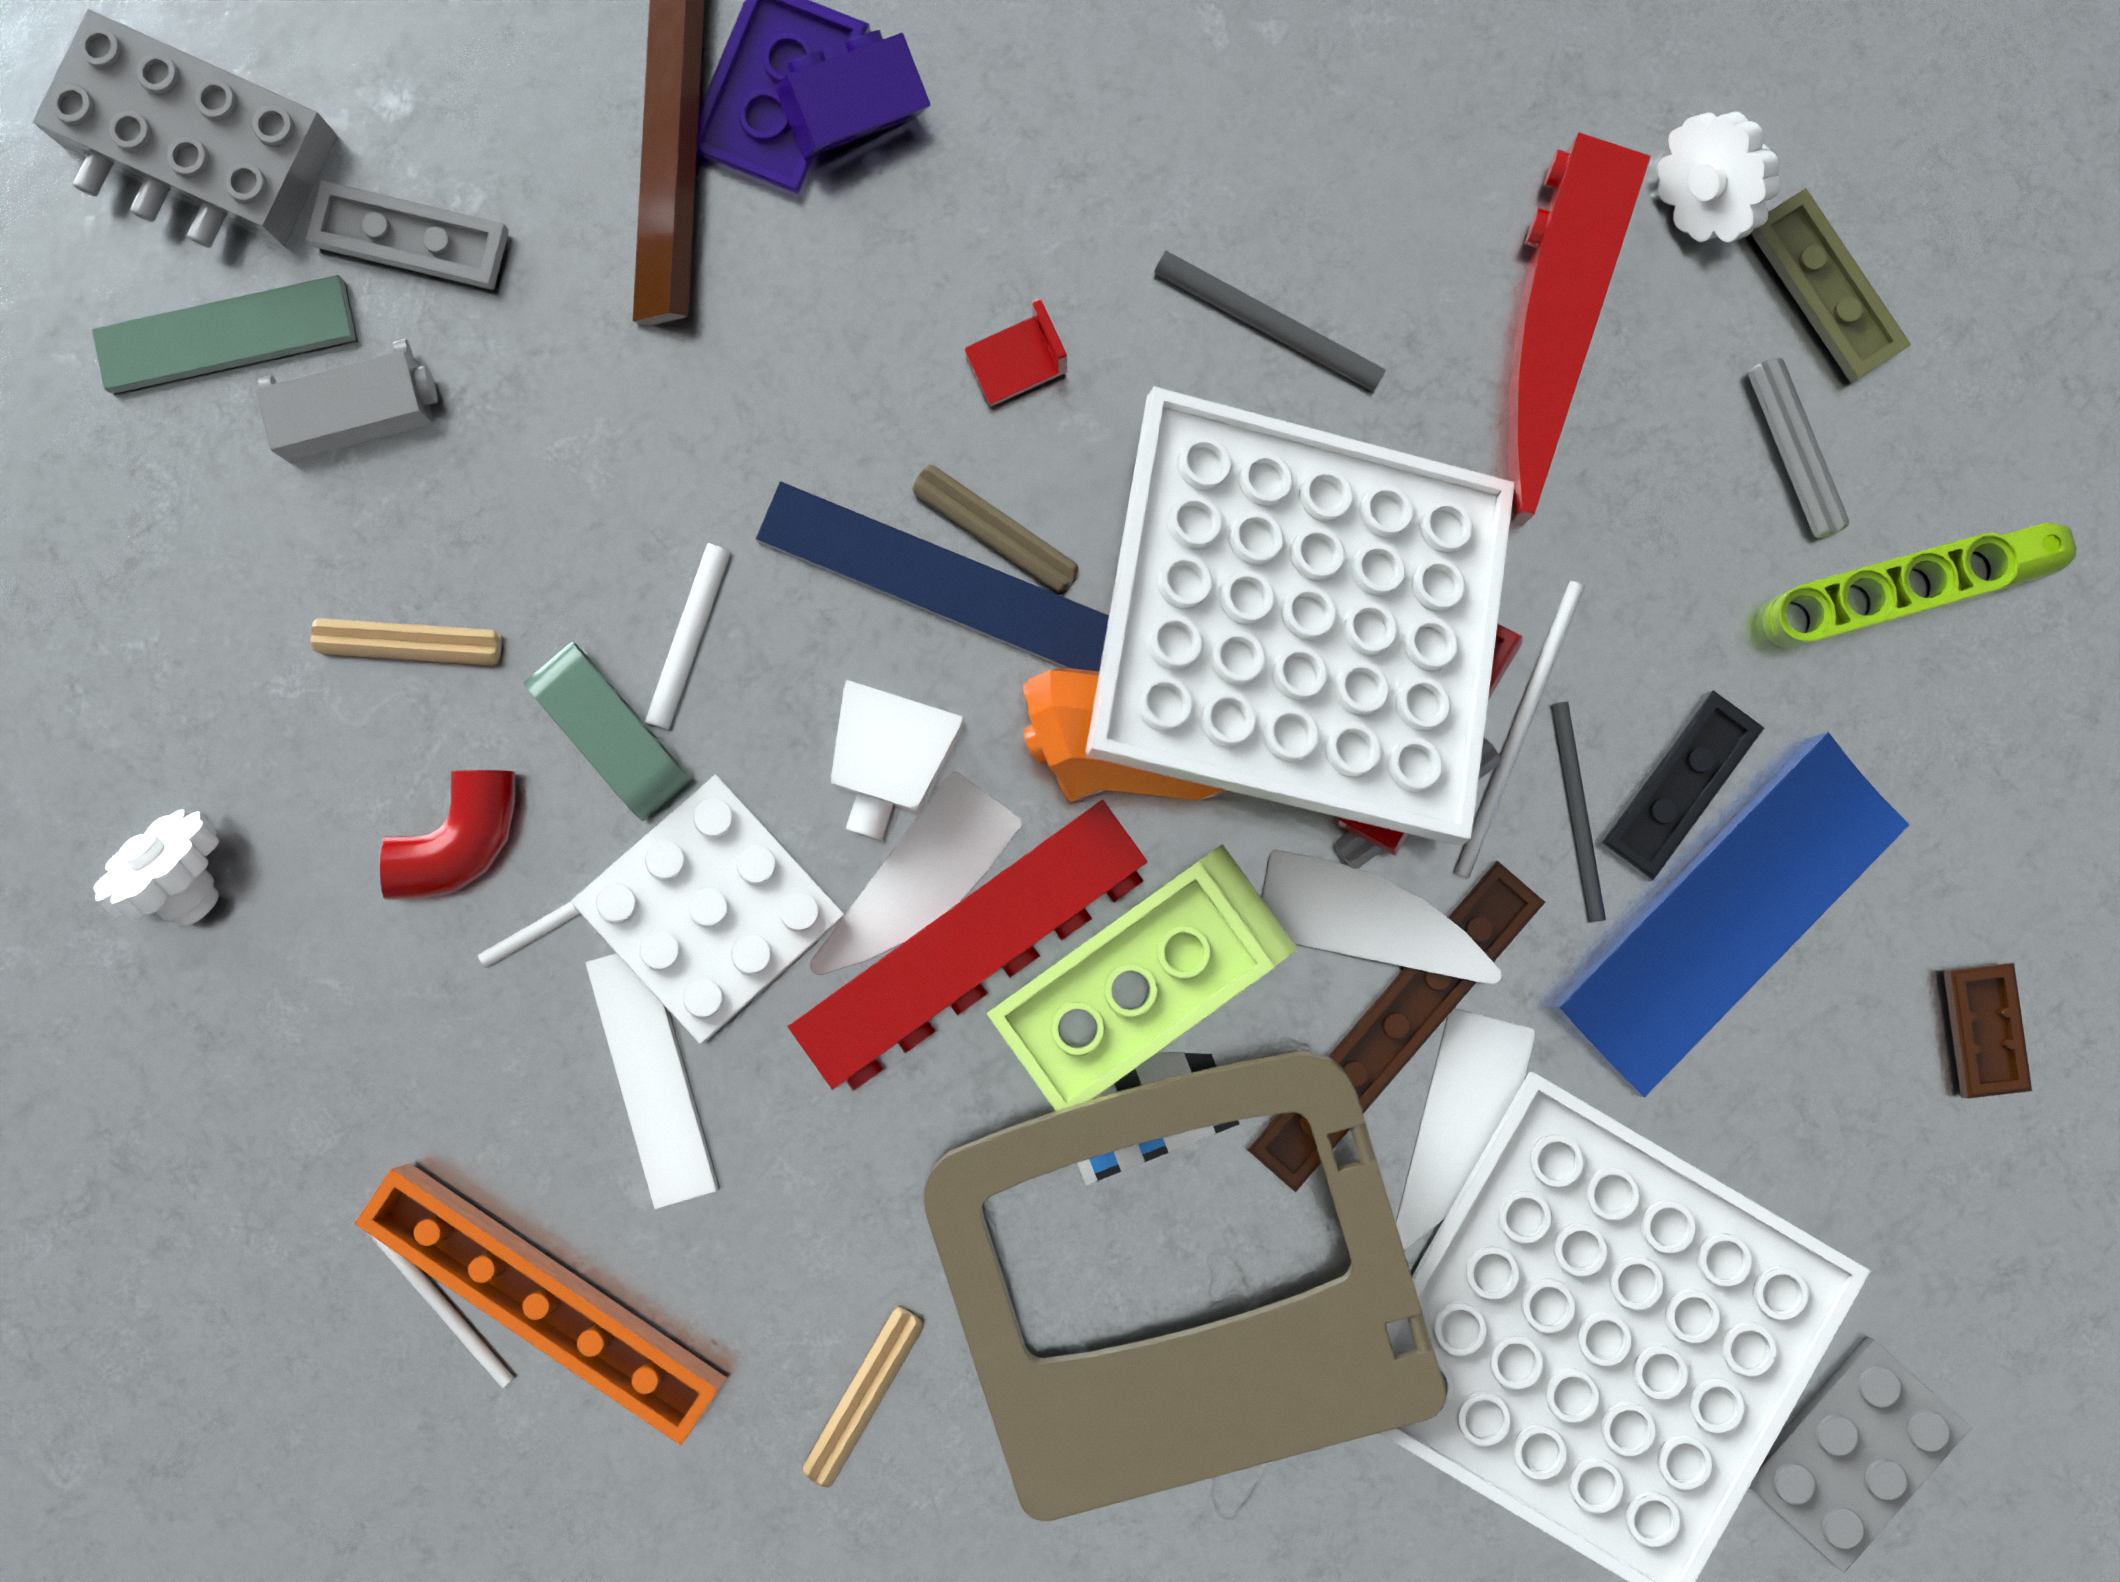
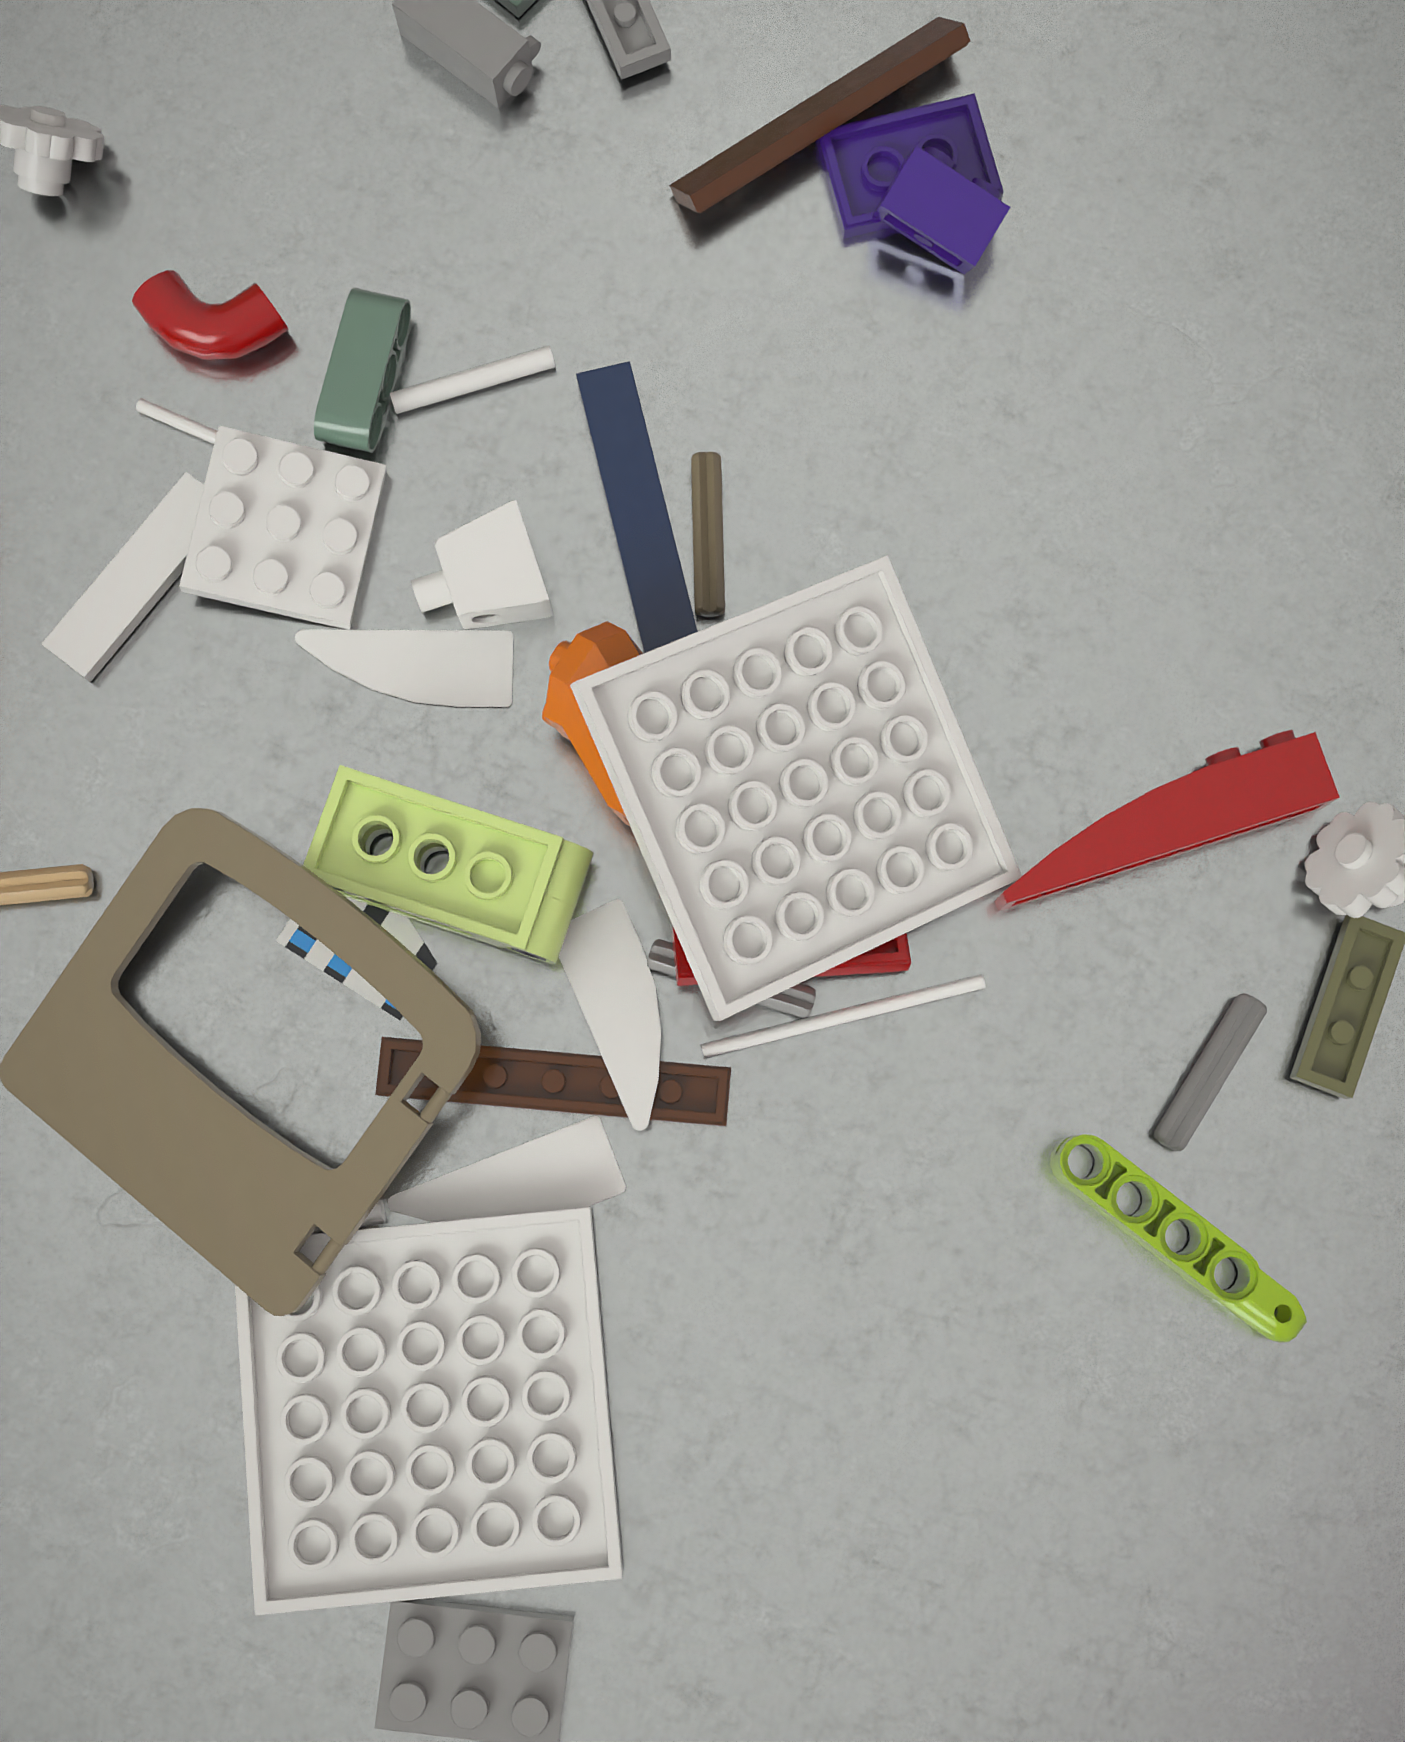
camera: 55 degrees right, 5 degrees down
tan axle [310,618,502,665] -> none
red brick [787,799,1148,1091] -> none
red bracket [965,298,1067,406] -> none
dark grey bar [1154,251,1386,392] -> none
blue arch [1548,732,1910,1098] -> none
dark grey axle [1553,701,1606,922] -> none
black tile [1598,690,1765,881] -> none
reddish brown plate [1943,963,2032,1099] -> none

